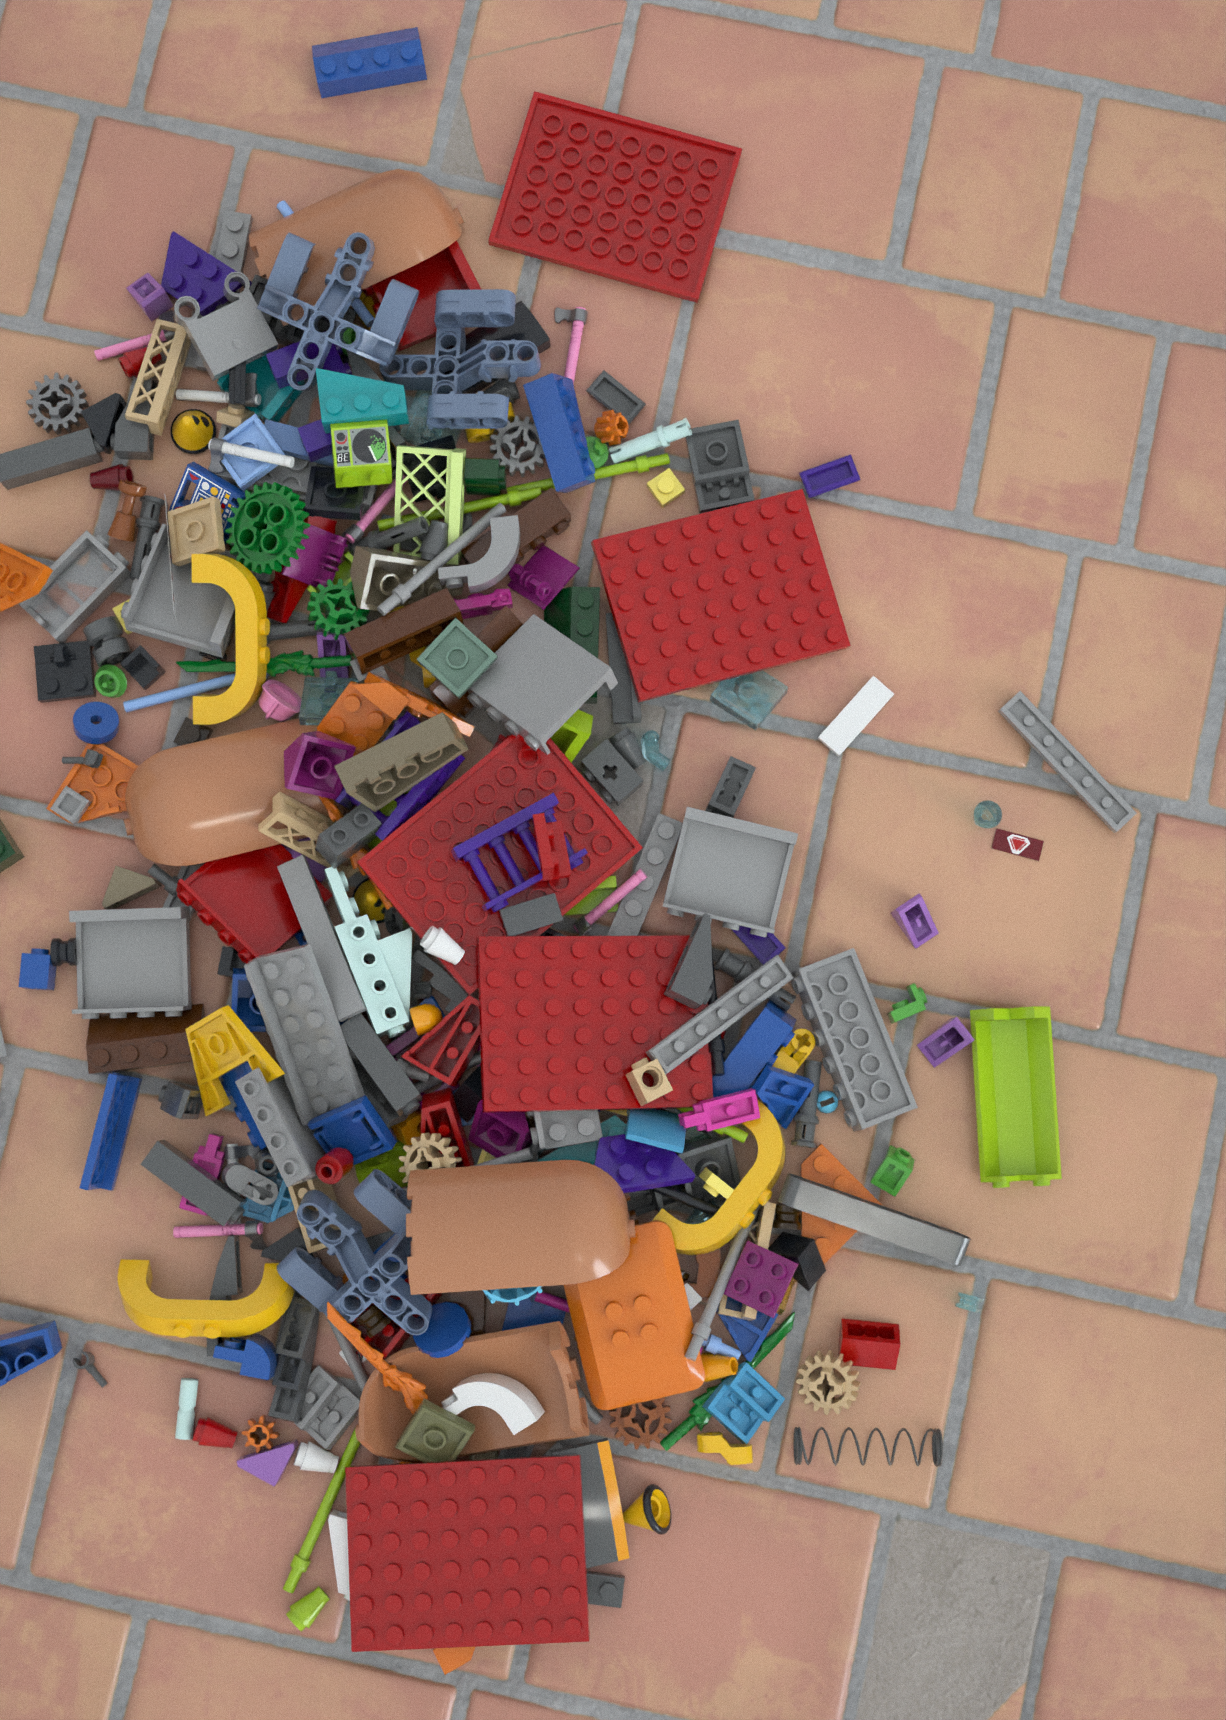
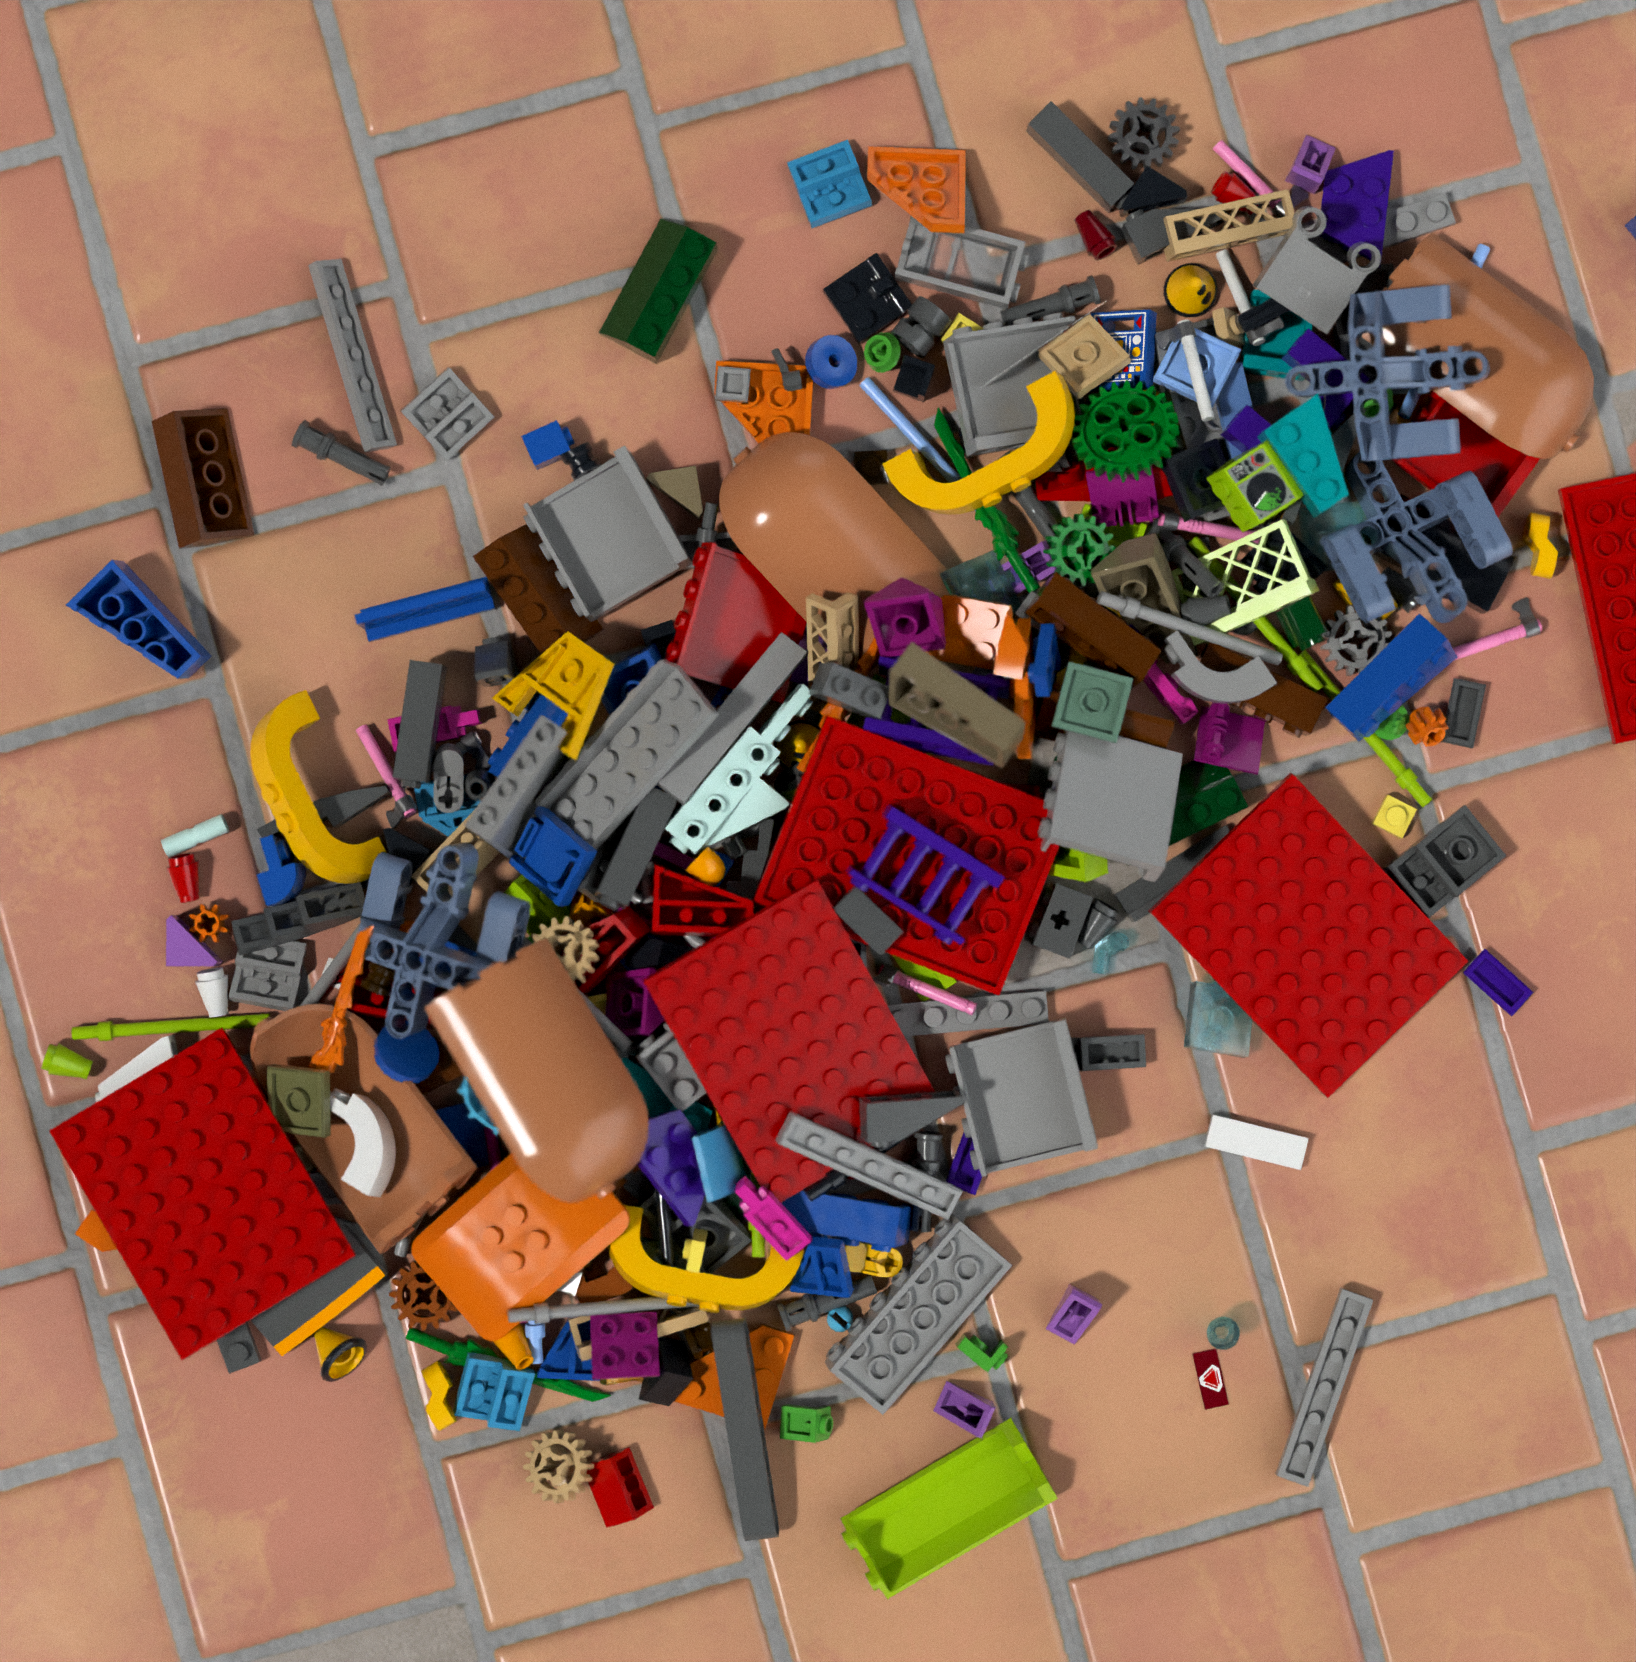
camera: 55 degrees right, 5 degrees up
dark grey hand [73,1351,107,1388] -> none
dark orange piece [107,480,147,542] -> none
bright pink piece [258,679,304,722] -> none
red brick [315,1147,353,1184] -> none
white cone [420,926,465,965] -> none
red bracket [533,813,571,881] -> none
light aqua pin [609,418,692,464] -> none
tan brick [626,1057,673,1106] -> none
dark grey piece [793,1427,943,1467] -> none
clear light blue bush [955,1292,984,1313] -> none
none -> blue wing [1028,624,1062,697]
none -> yellow piece [1522,512,1558,579]

